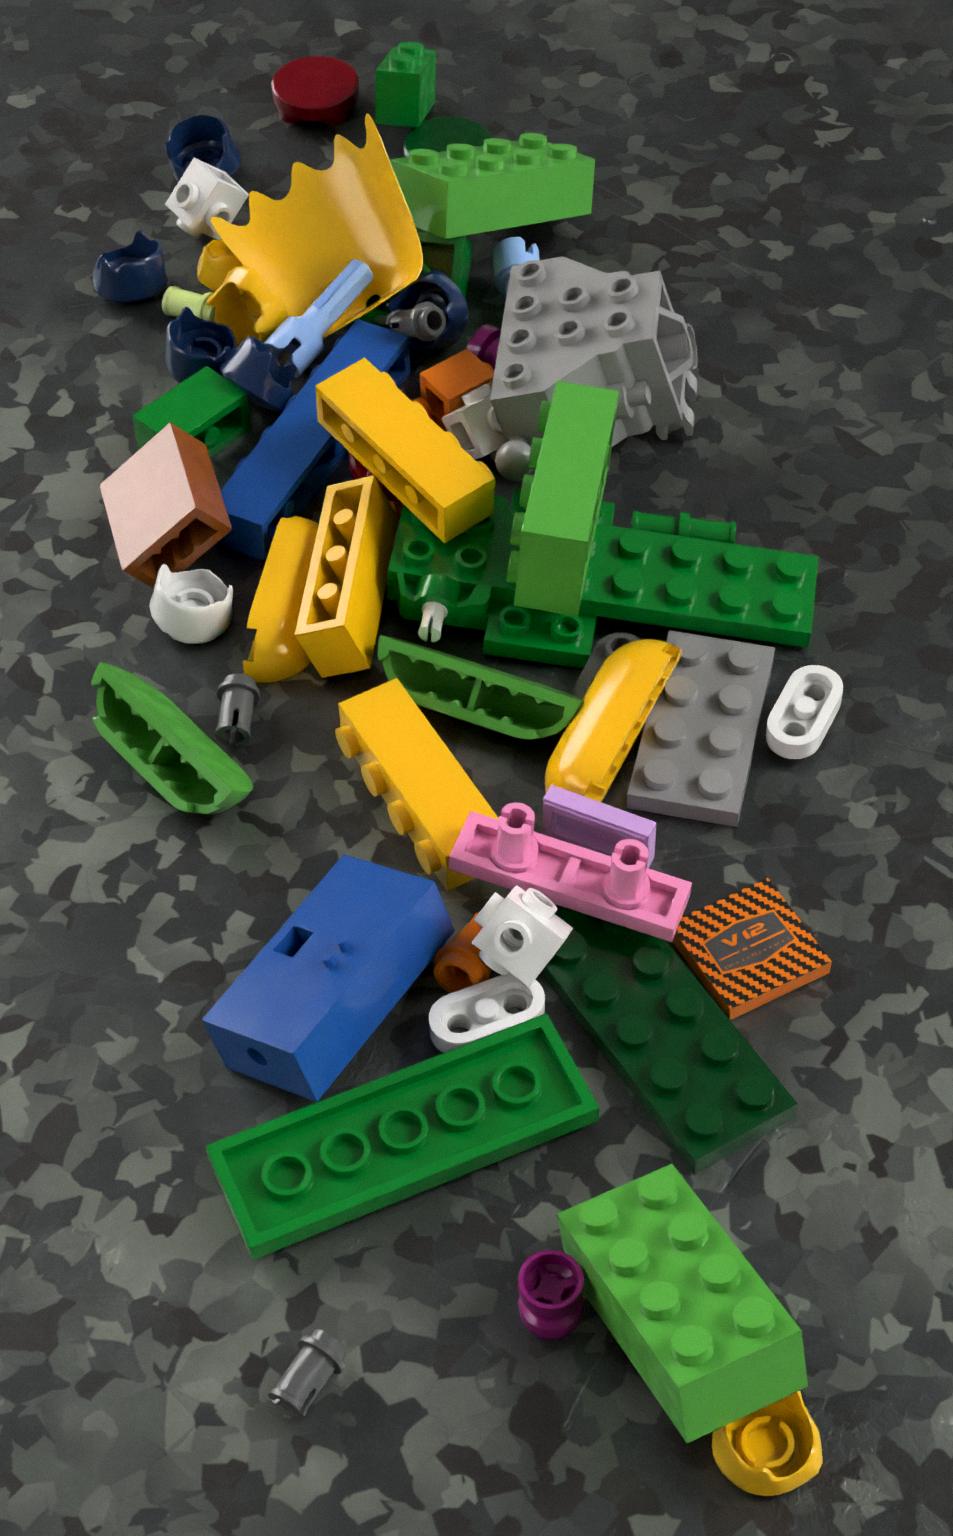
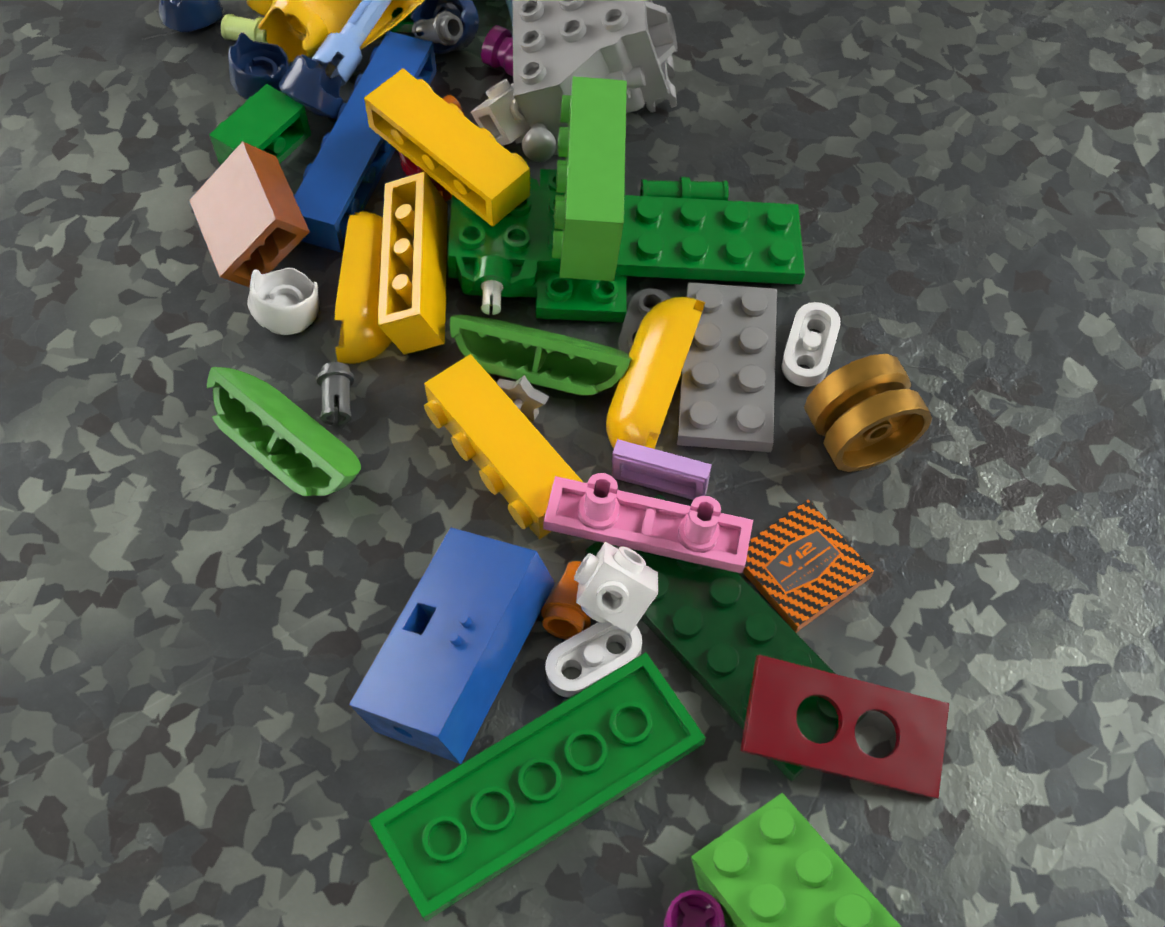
camera: 10 degrees left, 10 degrees up
orange brick [420,349,495,431] -> none
none -> light grey piece [497,375,549,421]
none -> dark red piece [740,655,949,799]
none -> pearl gold wheel [804,354,932,472]

